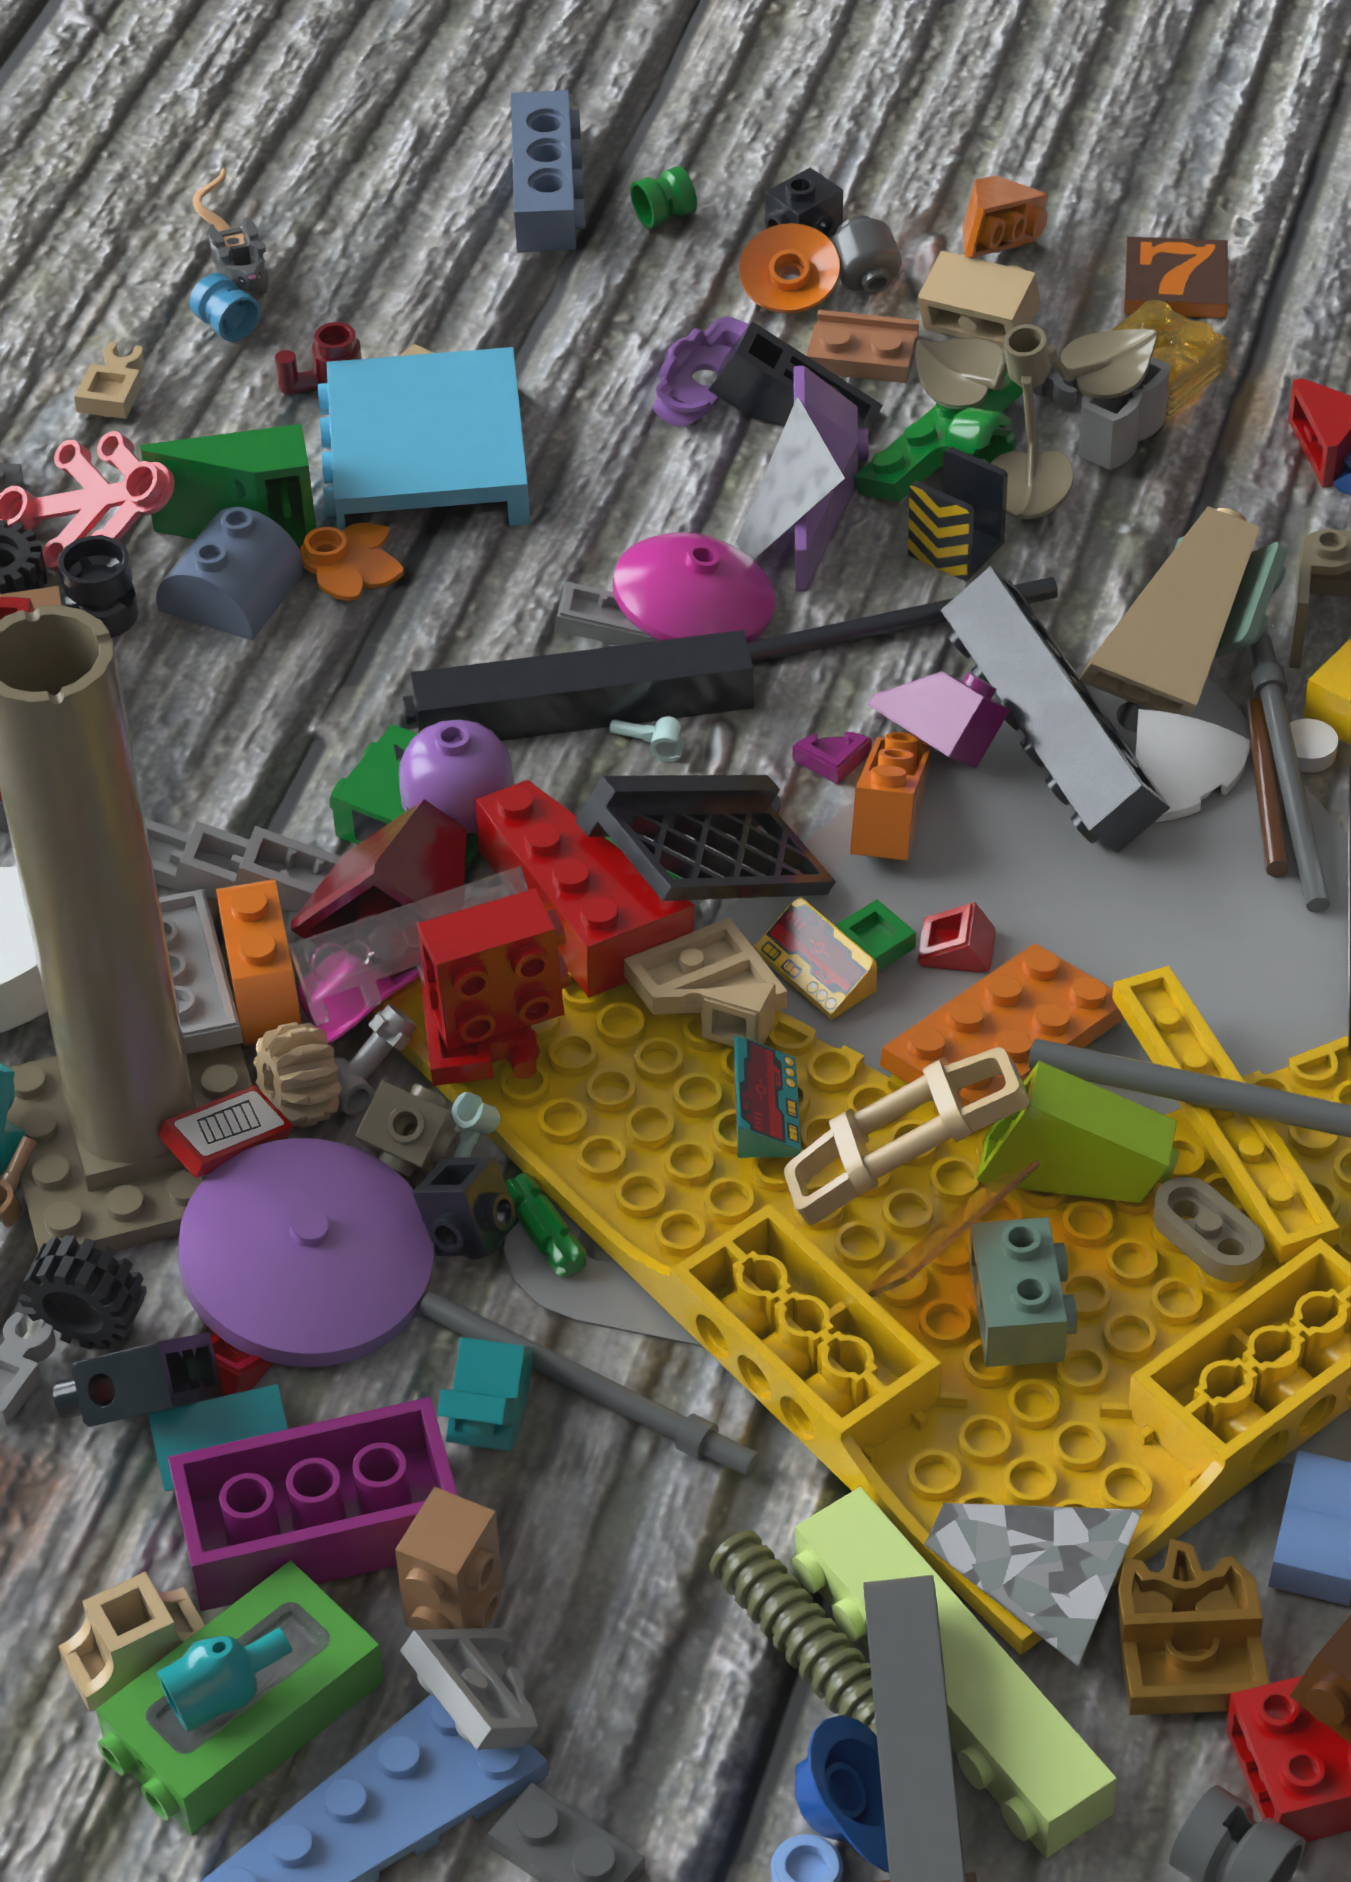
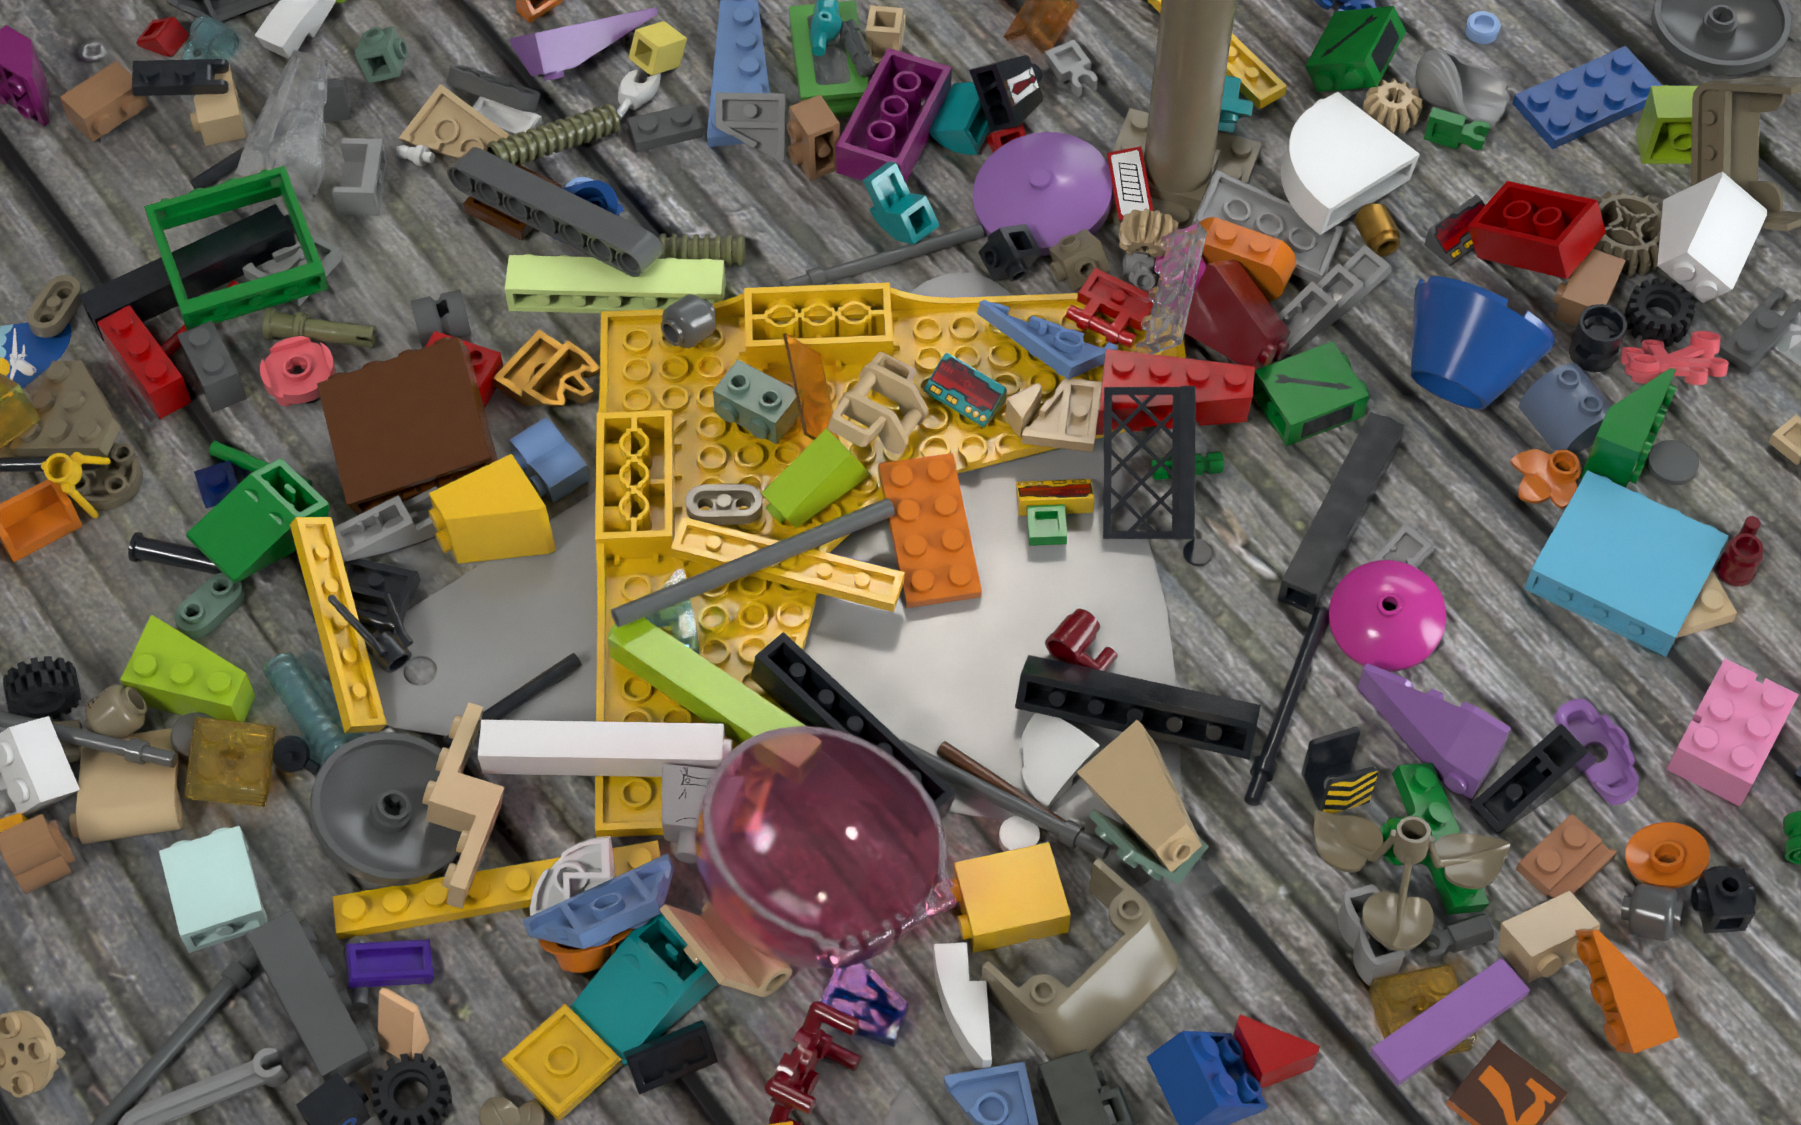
camera: 125 degrees right, 10 degrees up
black tyre [19,1235,147,1350] -> none
medium lavender cylinder [398,719,515,833] -> none
red brick [417,888,570,1051] -> none
light aqua hand [452,1092,500,1158] -> none
green axle [505,1173,587,1278] -> none
light aqua hand [610,716,685,762] -> none
sticker [736,396,845,560] -> none
magenta tile [792,732,872,785] -> none
orange slope [850,732,933,861] -> none
slope [867,671,1010,769] -> none
red slope [917,902,996,972] -> none
sticker [925,1503,1143,1666] -> none
none -> dark grey head [661,294,716,349]
none -> dark grey axle [840,19,876,78]
none -> medium blue wing [977,300,1118,379]
none -> dark red piece [1045,609,1117,671]
none -> medium lavender tile [1369,958,1530,1087]
none -> blue cone [1411,276,1555,410]
none -> bright pink piece [1666,658,1799,807]

